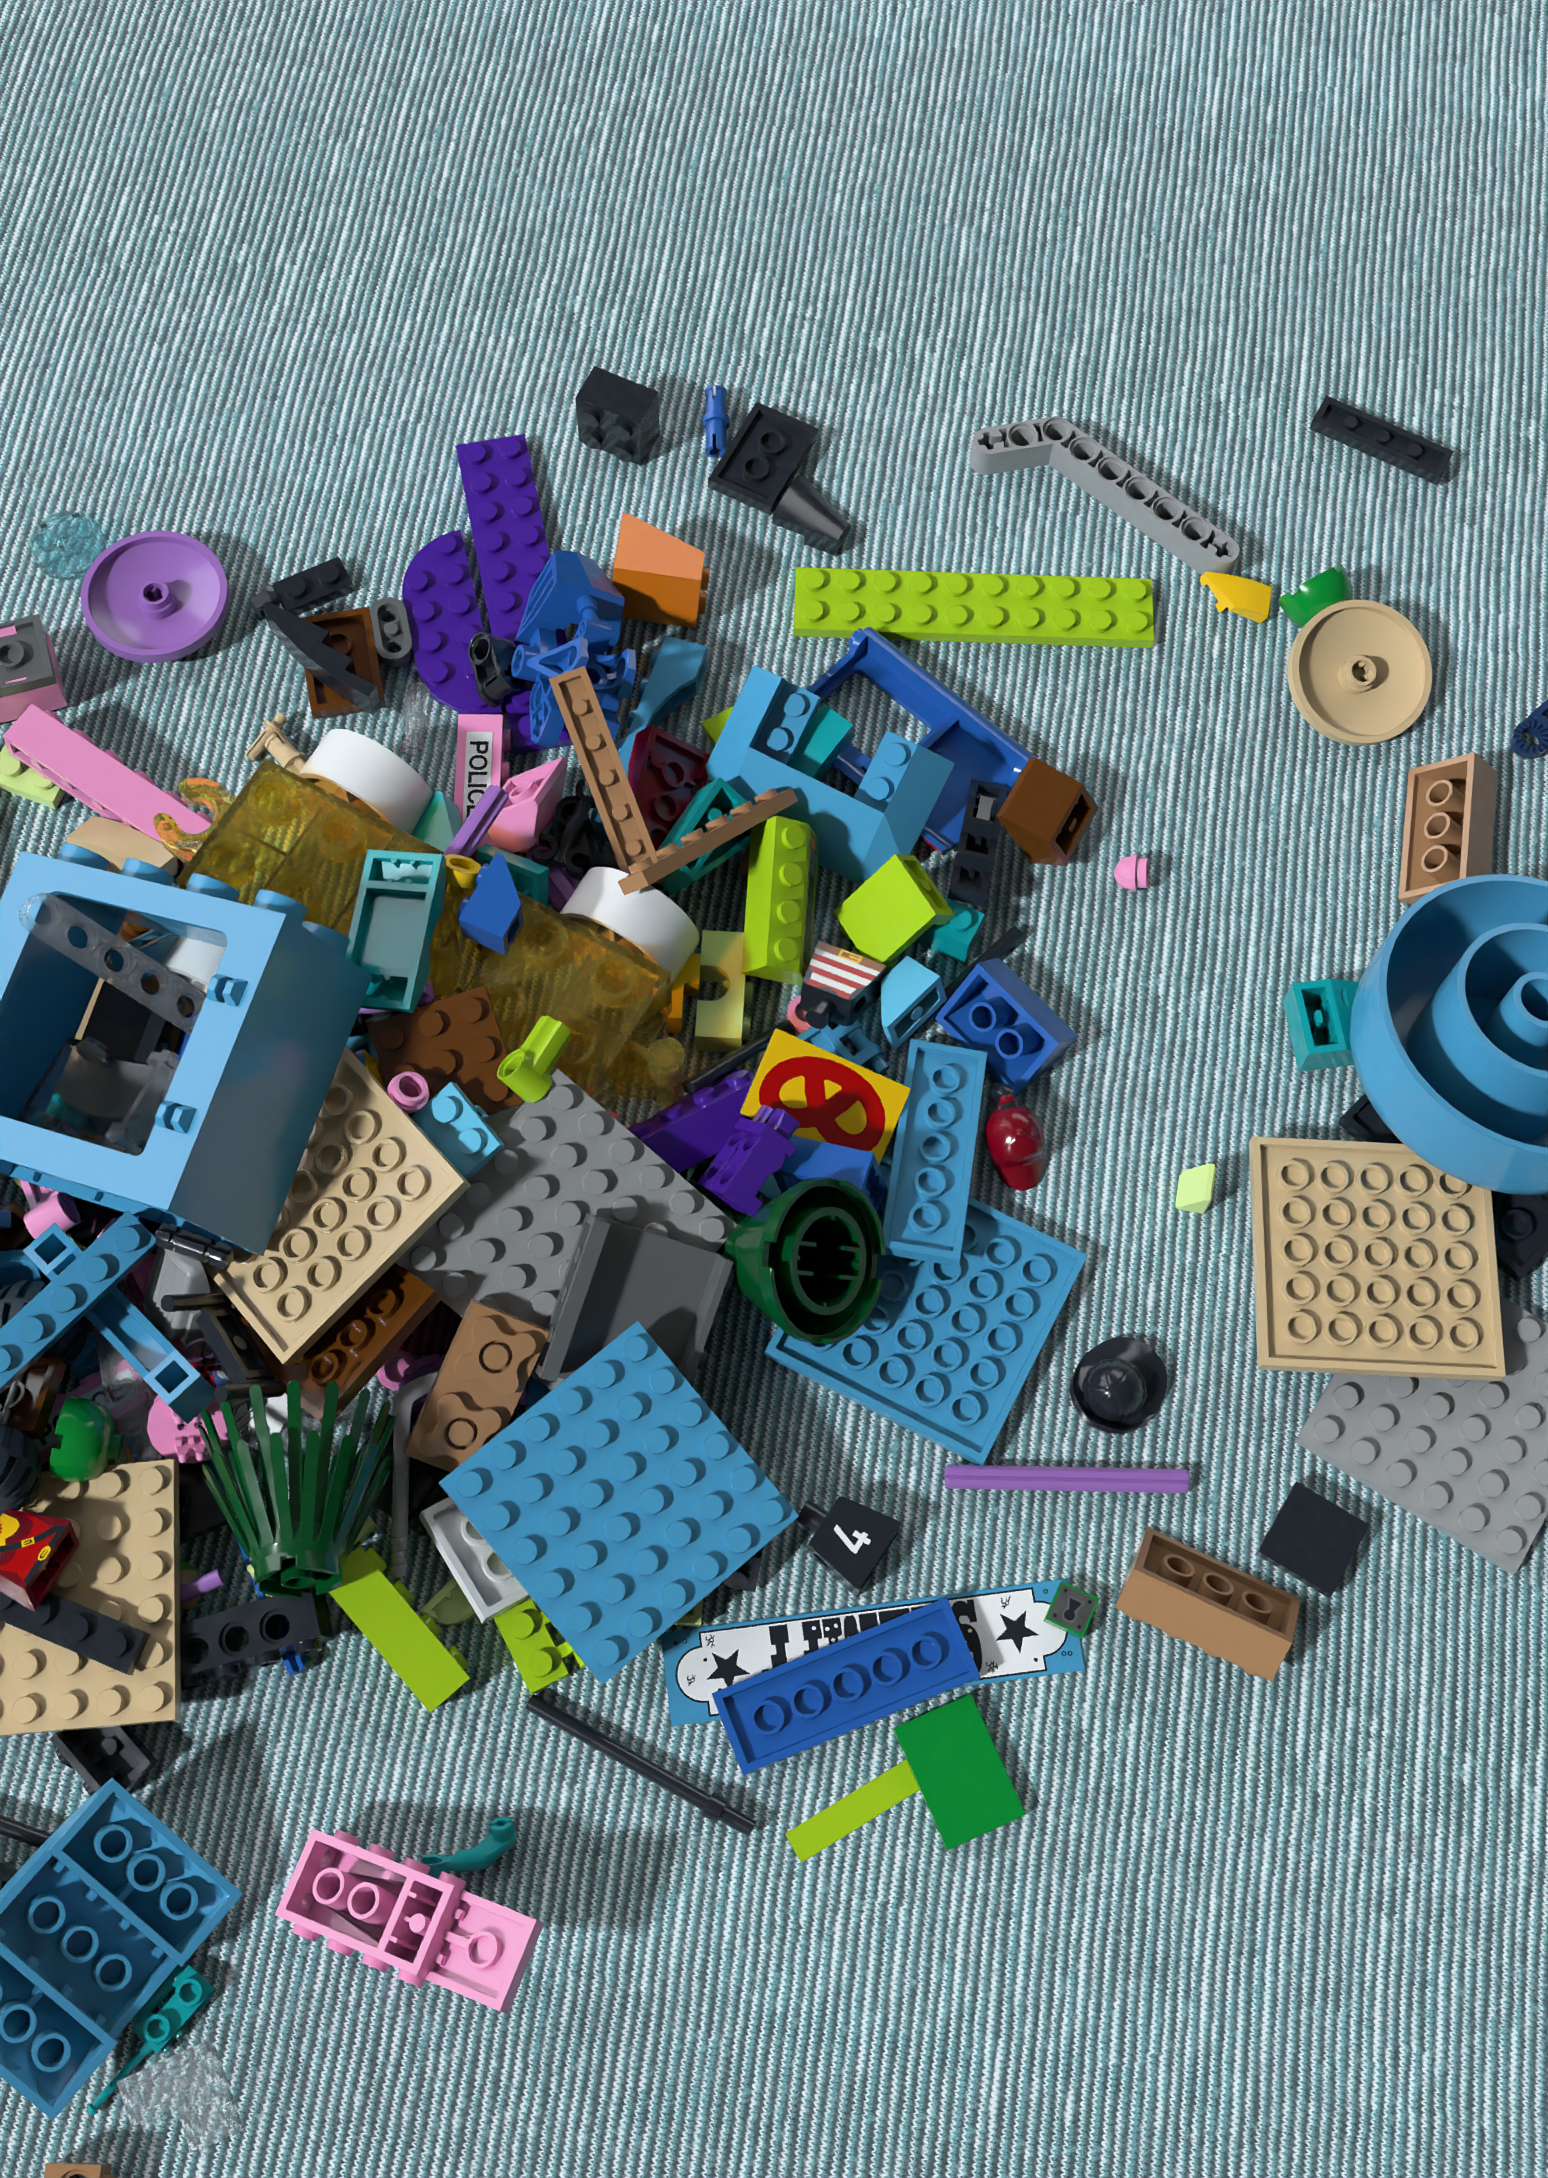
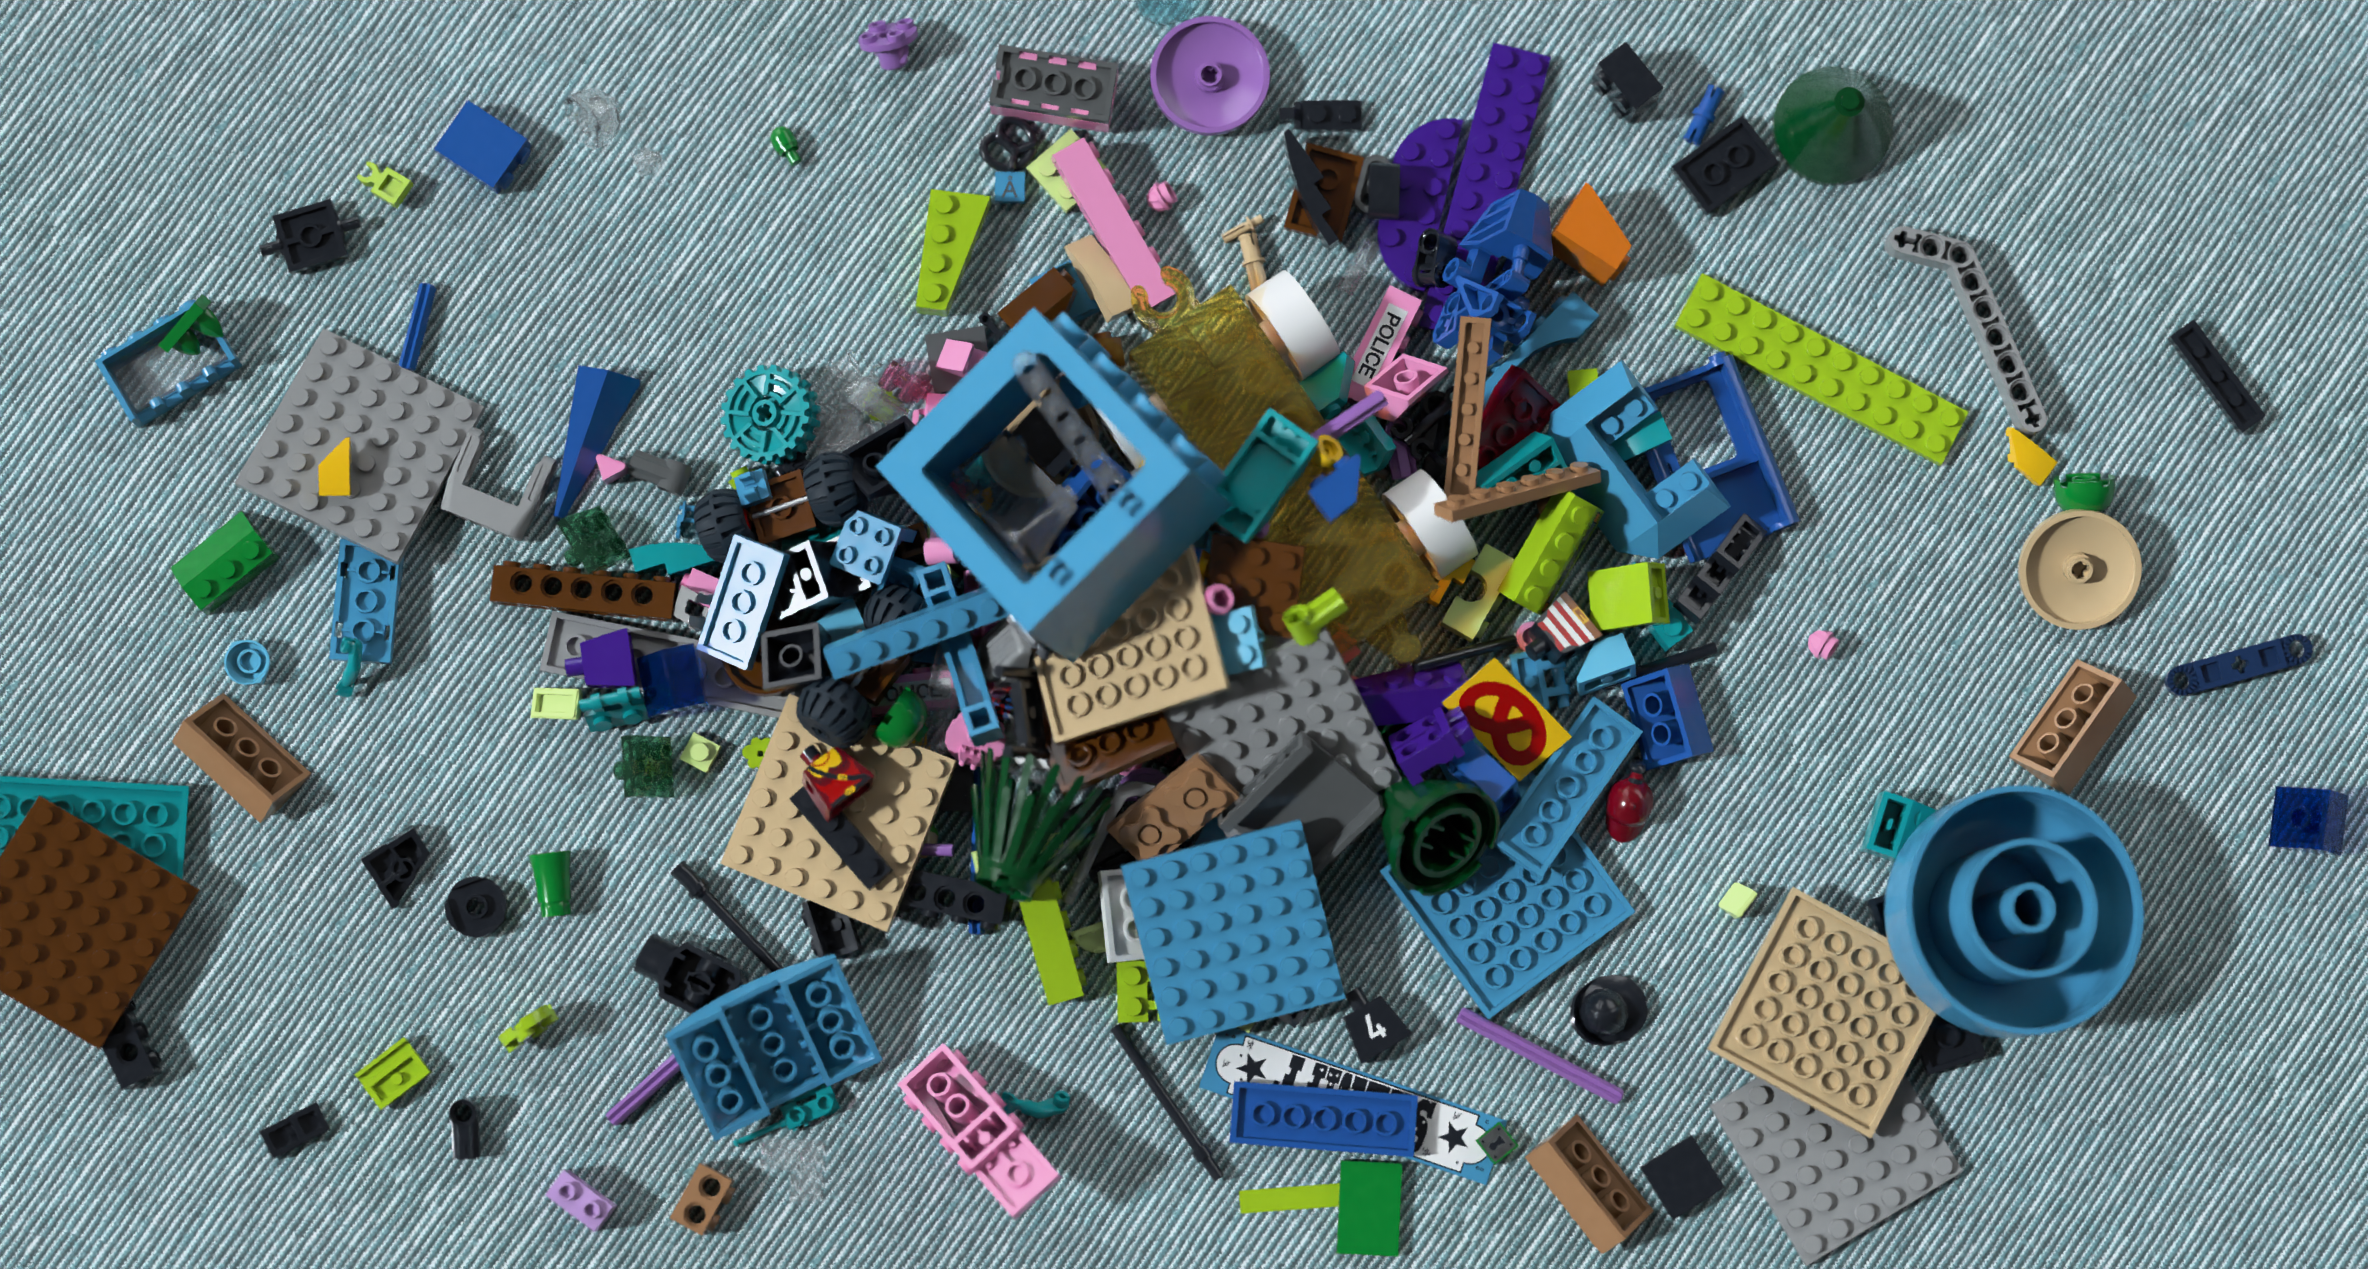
camera: 25 degrees right, 15 degrees up
black slope [772,475,851,557] -> none
reddish brown slope [997,758,1099,866] -> none
none -> bright pink plate [1147,181,1178,212]
none -> black beam [1368,163,1400,220]
none -> dark green cone [1772,67,1893,186]

